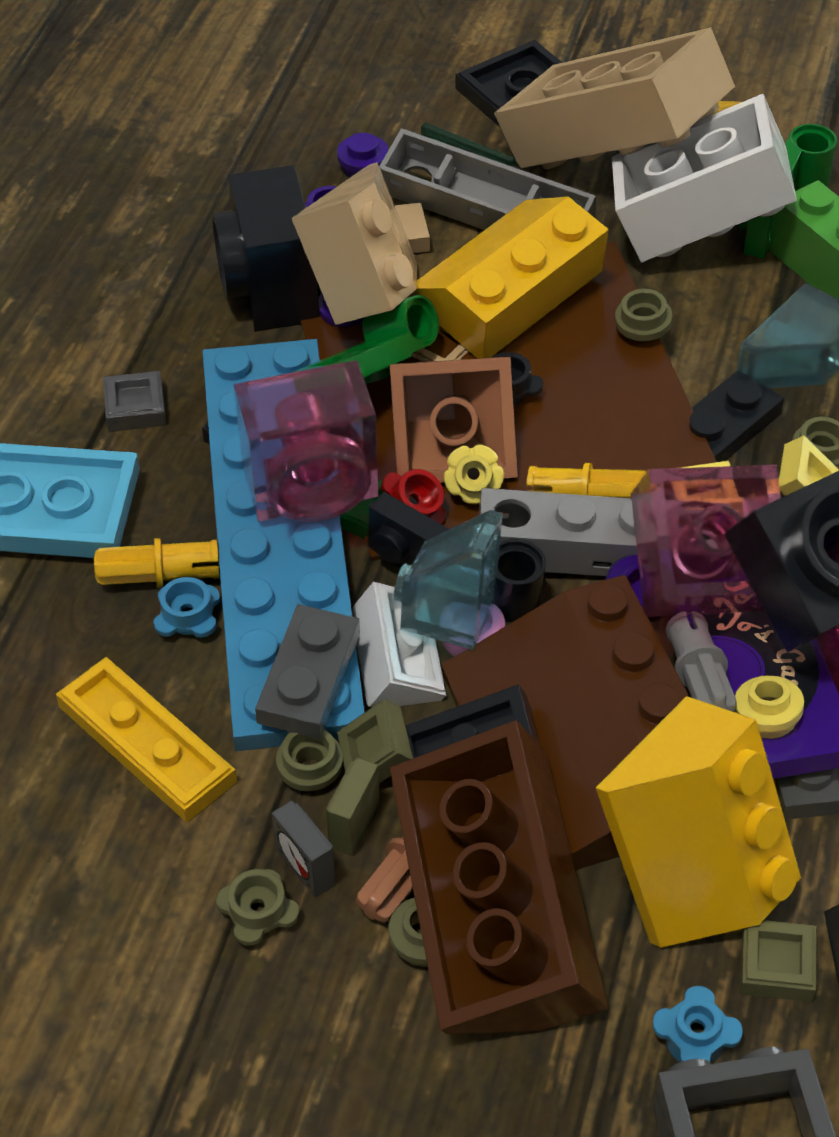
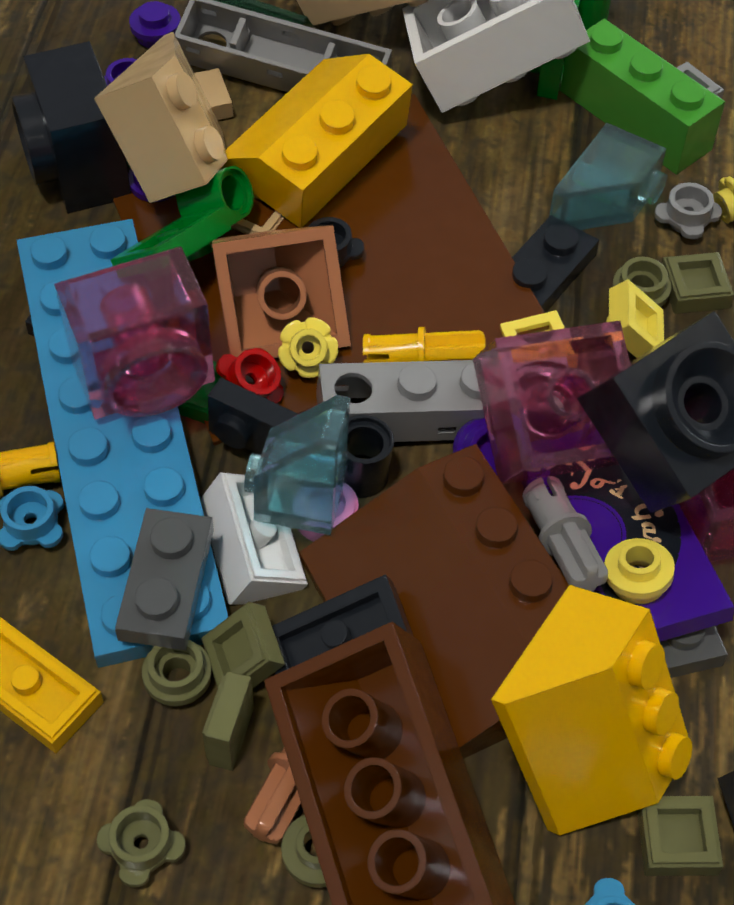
camera: 10 degrees left, 5 degrees up
dark grey tile [272,801,336,898] -> none
olive plate [615,289,672,341] -> none

